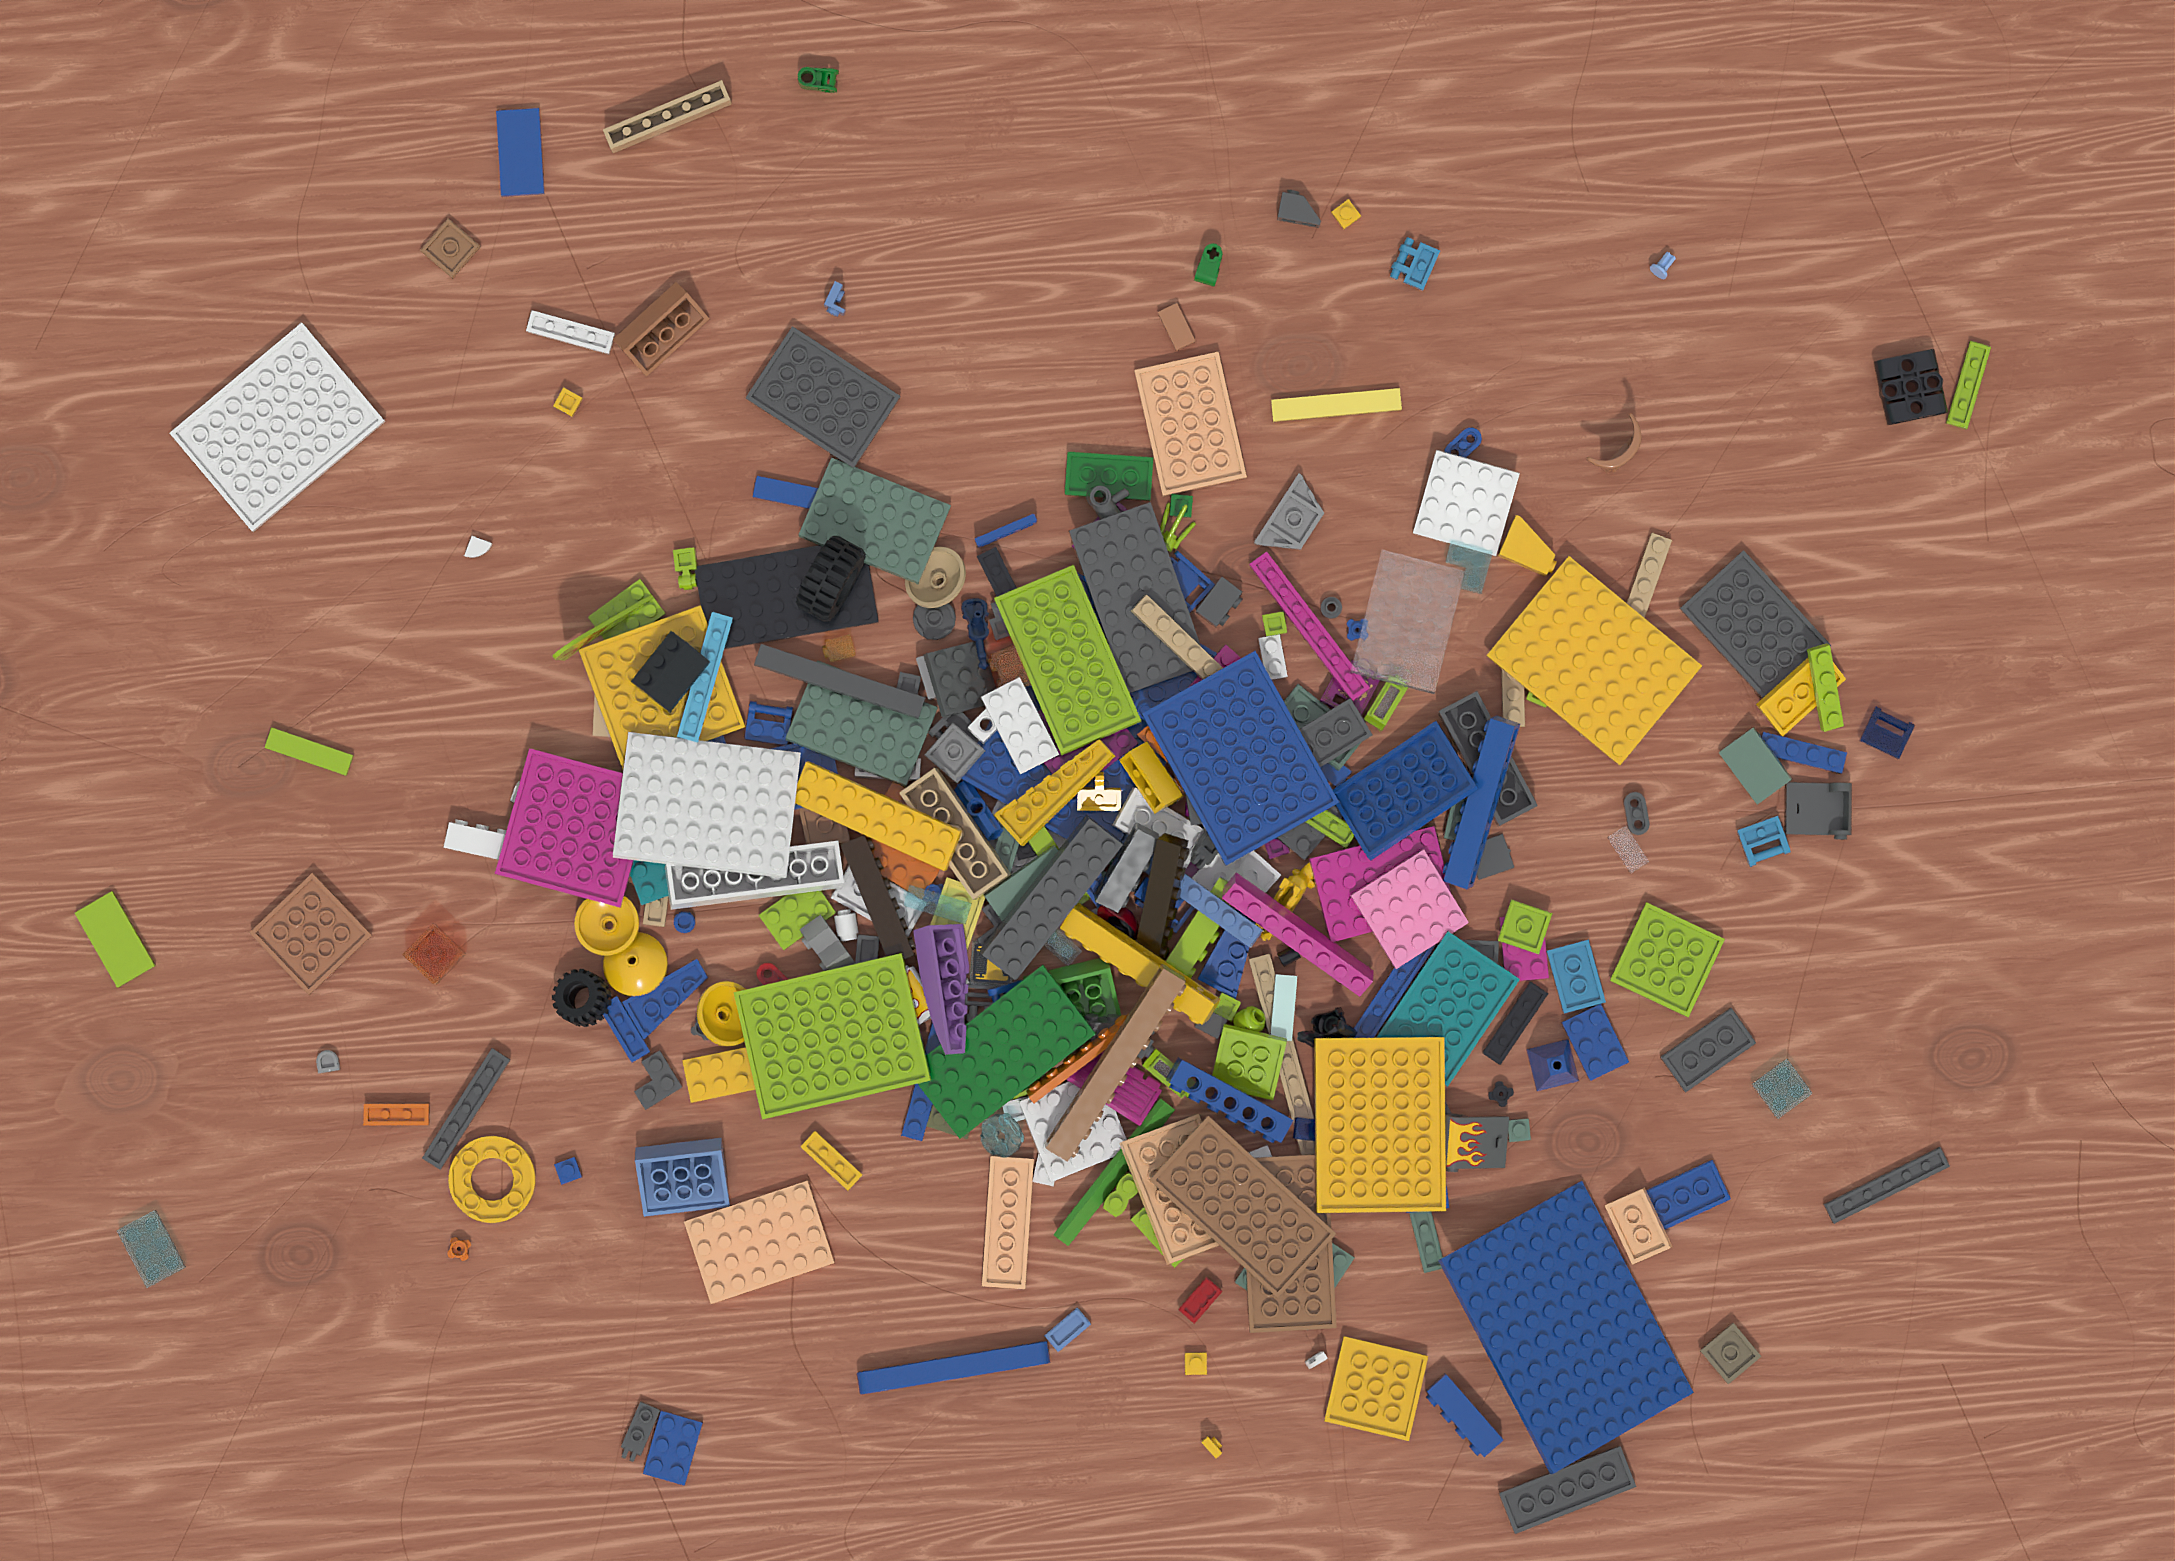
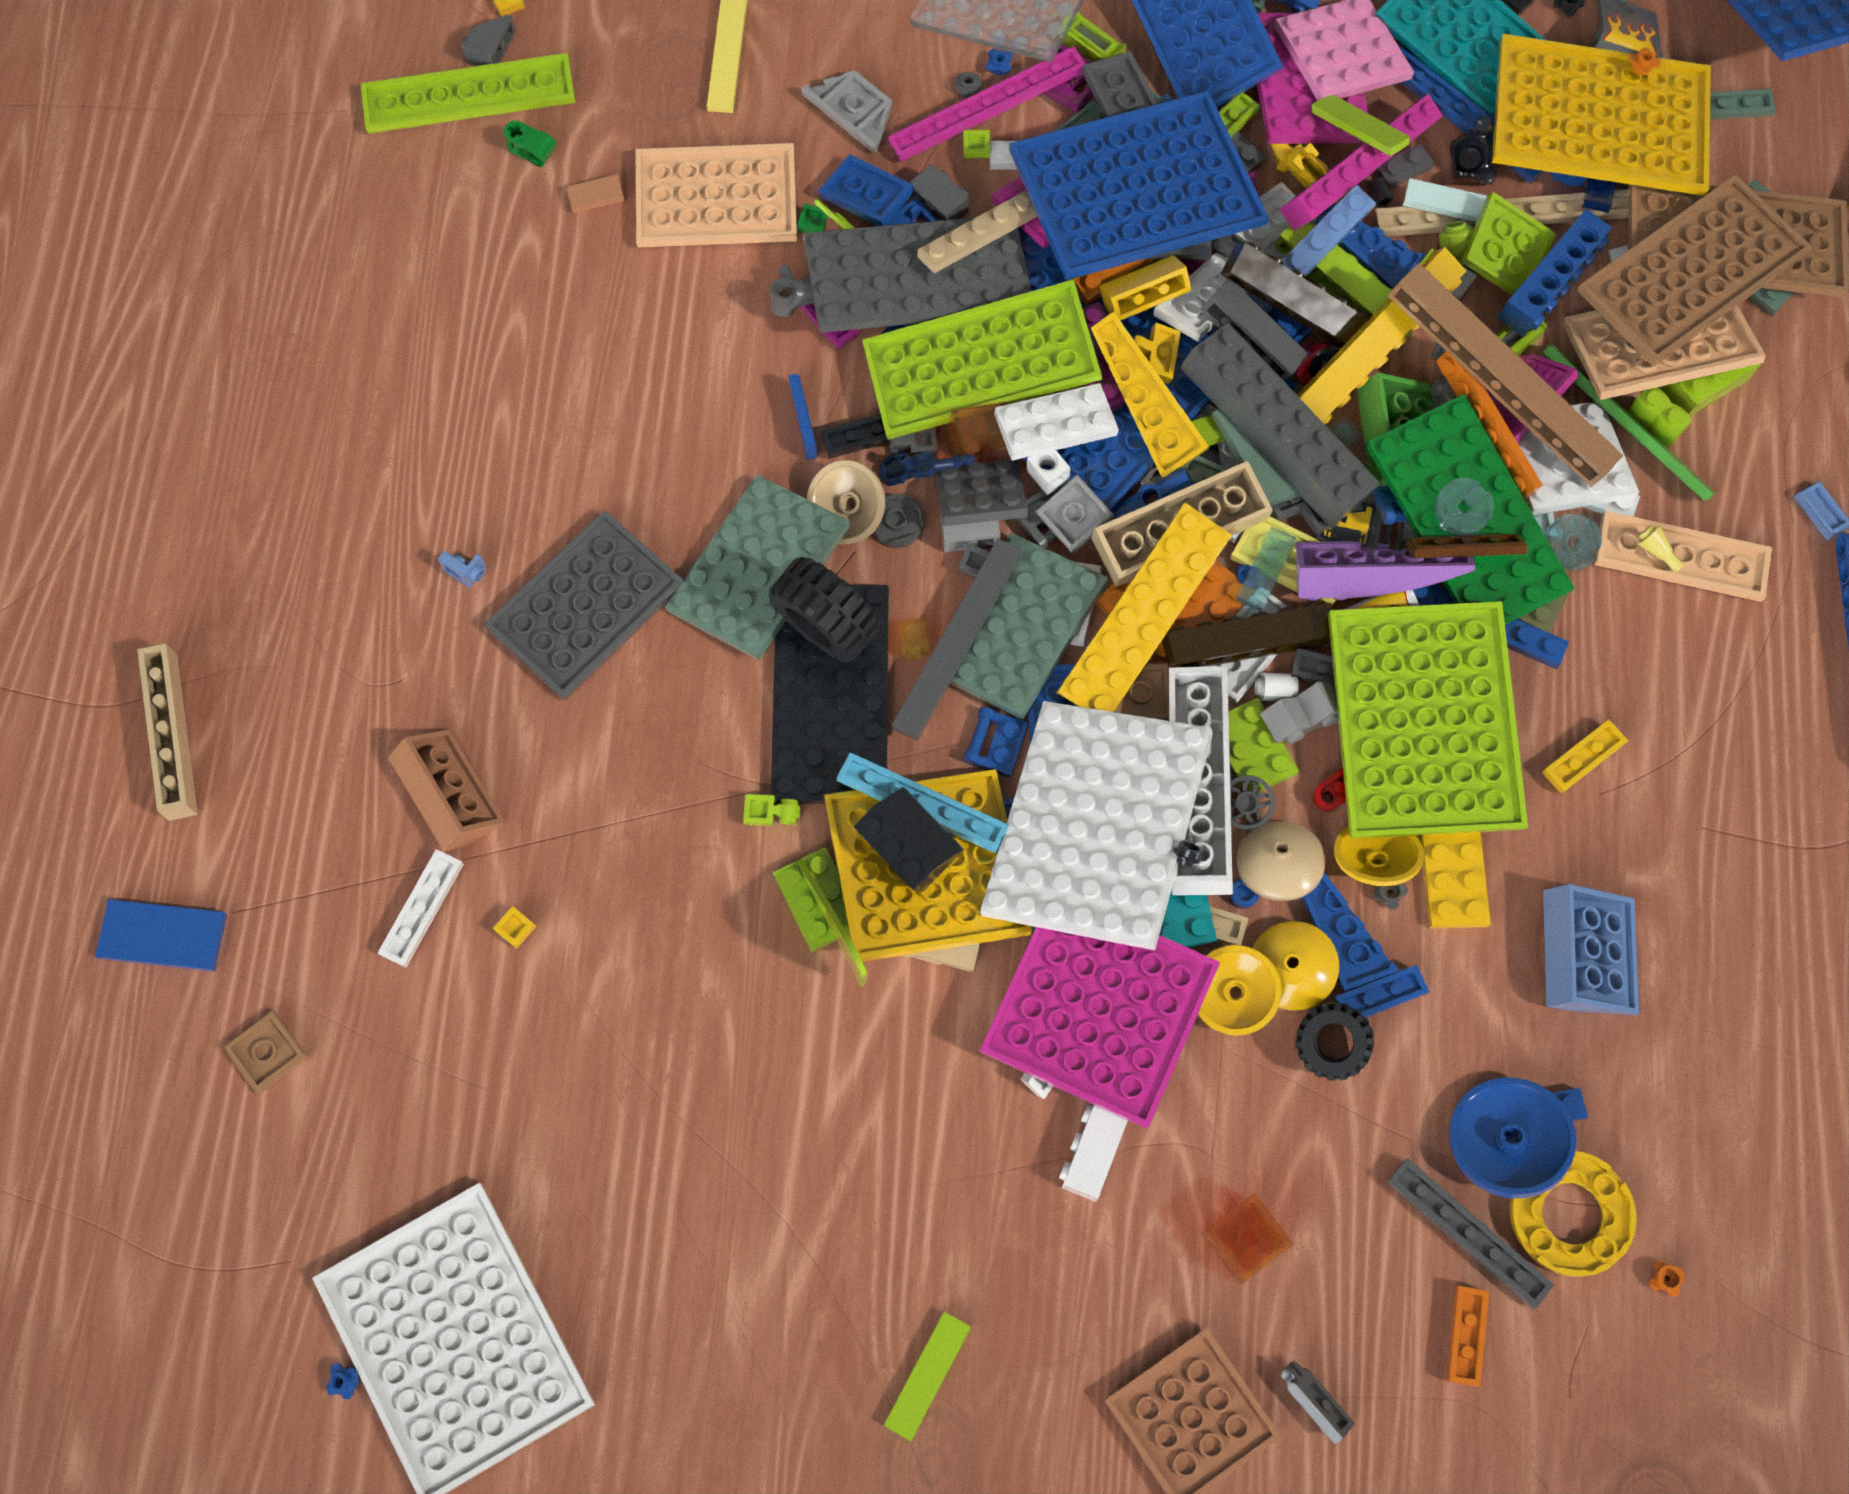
camera: 80 degrees left, 15 degrees down
light grey tile [316,1050,340,1073] -> none
white tile [464,536,492,558] -> none
dark grey plate [634,1050,682,1110] -> none
light nougat plate [684,1180,835,1304] -> none
blue tile [753,476,818,509] -> none
green piece [798,67,839,93] -> none
green plate [1065,452,1153,501] -> none
red plate [1178,1277,1223,1324] -> none
none -> blue plate [326,1363,359,1399]
none -> lime plate [360,53,576,134]
none -> blue plate [818,154,914,226]
none -> black plate [1173,840,1203,867]
none -> dark grey wheel [1230,775,1275,830]
none -> tan dish [1236,821,1326,901]
none -> dark grey hinge [1281,1361,1356,1445]
none -> lime tile [1312,94,1410,156]
none -> dark grey plate [1375,143,1435,190]
none -> reddish brown tile [1406,533,1528,558]
none -> clear light blue plate [1435,478,1494,536]
none -> blue dish [1449,1078,1577,1199]
none -> orange plate [1629,48,1661,75]
none -> light yellow cone [1638,525,1684,573]

